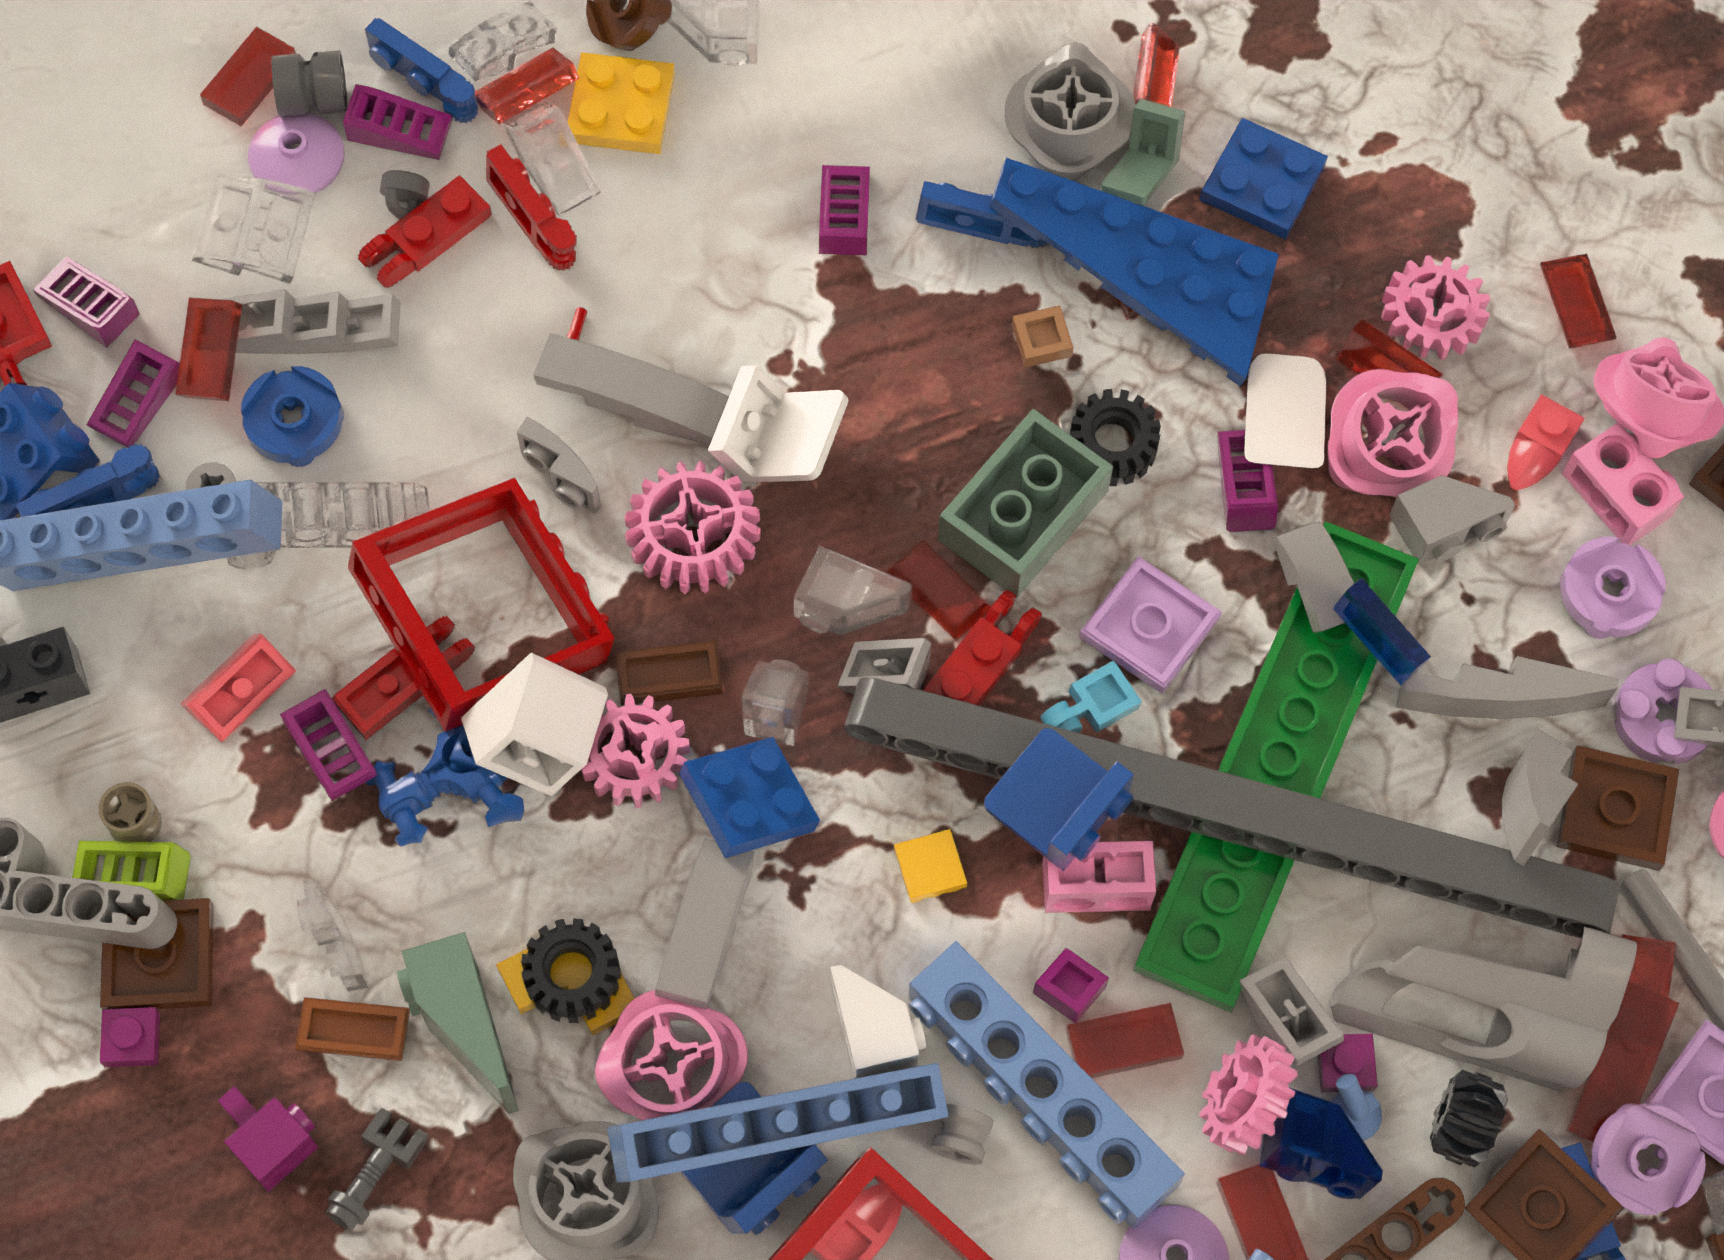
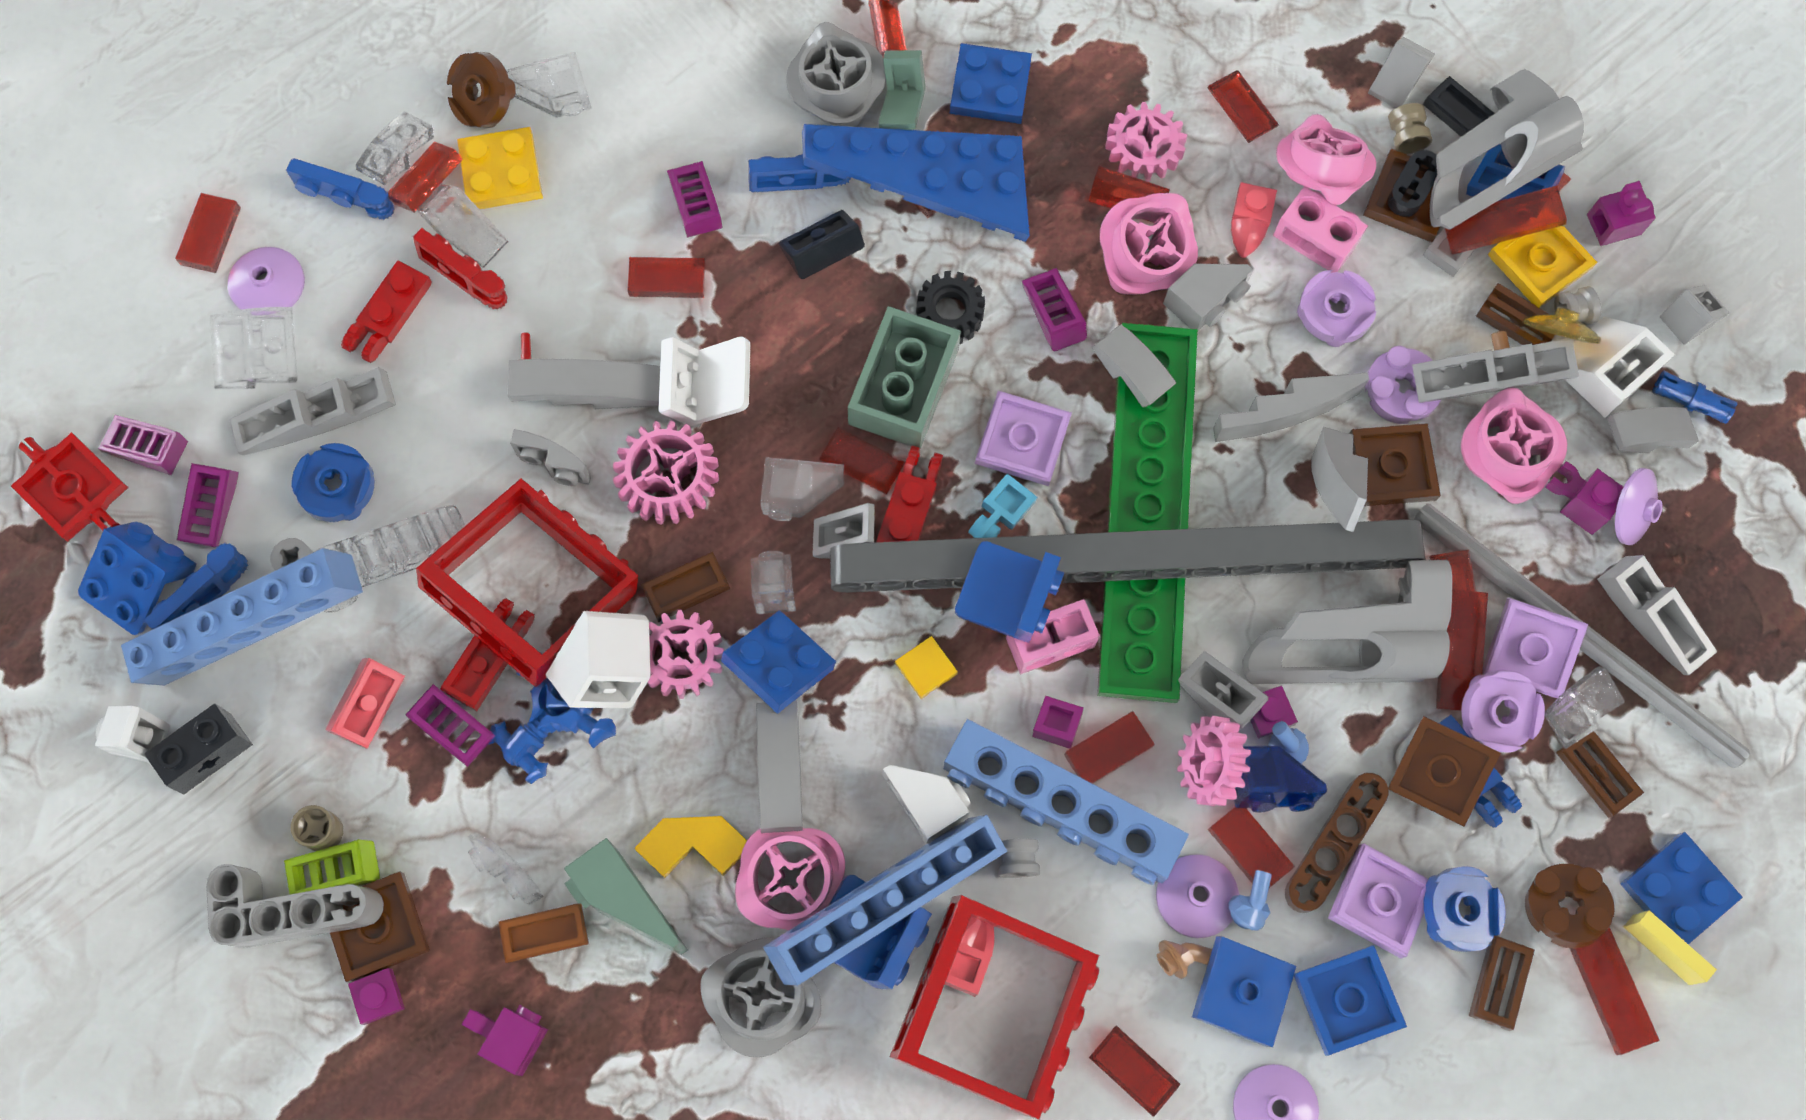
camera: 20 degrees left, 5 degrees up
clear red tile [175,297,242,401] -> none
dark grey wheel [272,50,348,117] -> none
dark grey hinge [325,1108,429,1231] -> none
magenta slope [343,84,452,160] -> none
dark grey tile [379,170,430,219] -> none
black tyre [521,918,621,1023] -> none
medium nougat tile [1012,305,1074,367] -> none
white sticker [1244,354,1326,468] -> none
clear blue tile [1333,578,1431,686] -> none
black gear [1430,1070,1508,1168] -> none
none -> clear red tile [627,257,706,298]
none -> black slope [779,210,865,279]

